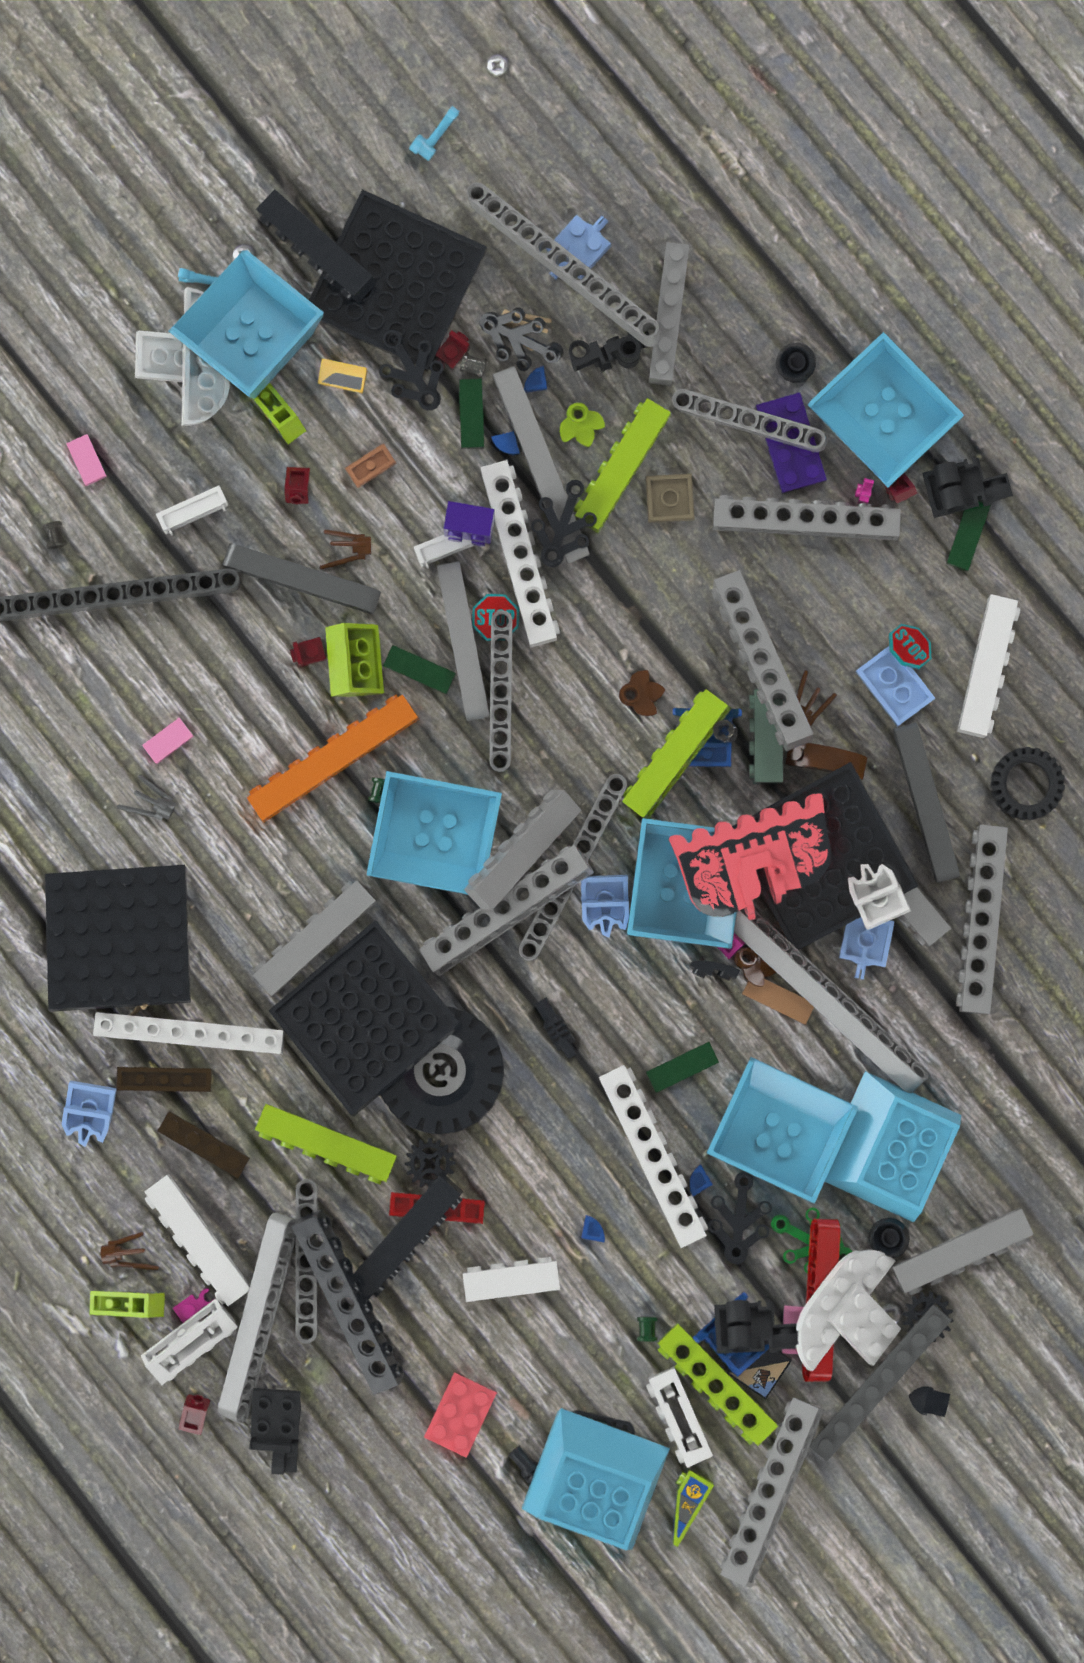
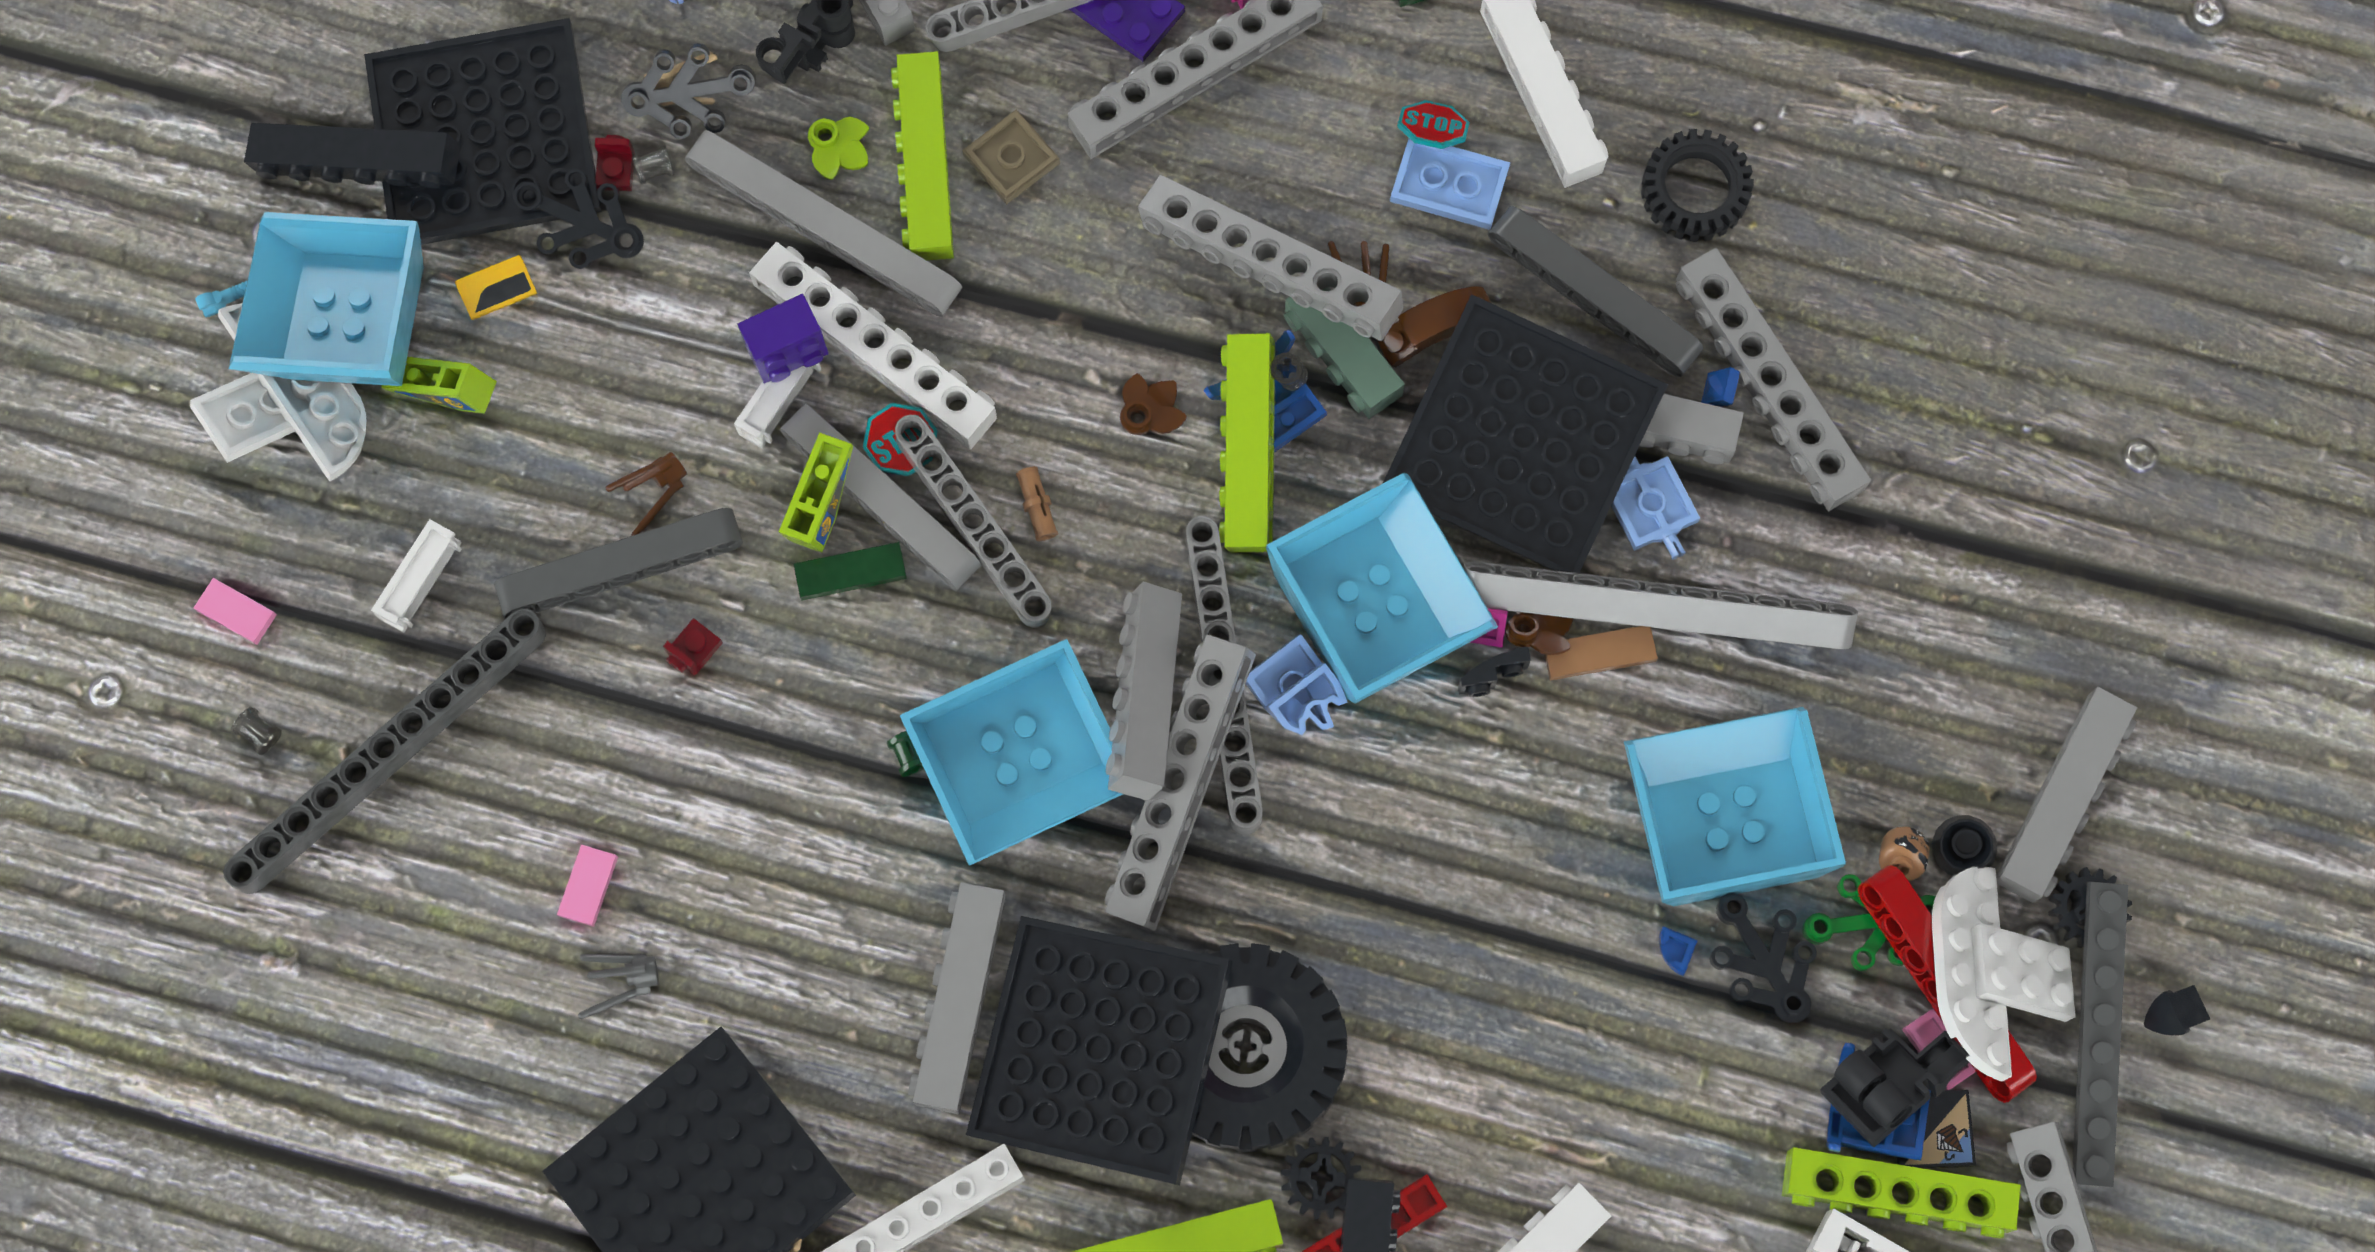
camera: 35 degrees left, 10 degrees down
orange brick [247,694,419,823] -> none
dark red bracket [284,467,310,505] -> none
lime slope [325,623,384,697] -> none
nougat plate [345,443,397,488] -> none
dark green tile [459,379,484,449] -> none
blue tile [491,431,520,455] -> none
blue tile [524,366,547,393] -> none
black plant [531,480,597,568] -> none
black hinge [534,997,577,1059] -> none
blue tile [581,1215,605,1243] -> none
white brick [599,1065,708,1248] -> none
dark green bush [637,1317,658,1342] -> none
dark green tile [646,1042,719,1093] -> none
coral animal [669,793,831,920] -> none
medium azure piece [825,1071,961,1223] -> none
white plate [848,864,911,930] -> none
none -> lime slope [778,432,853,553]
none -> medium nougat pin [1016,466,1058,541]
none -> blue tile [1701,367,1740,407]
none -> medium nougat head [1879,827,1930,881]

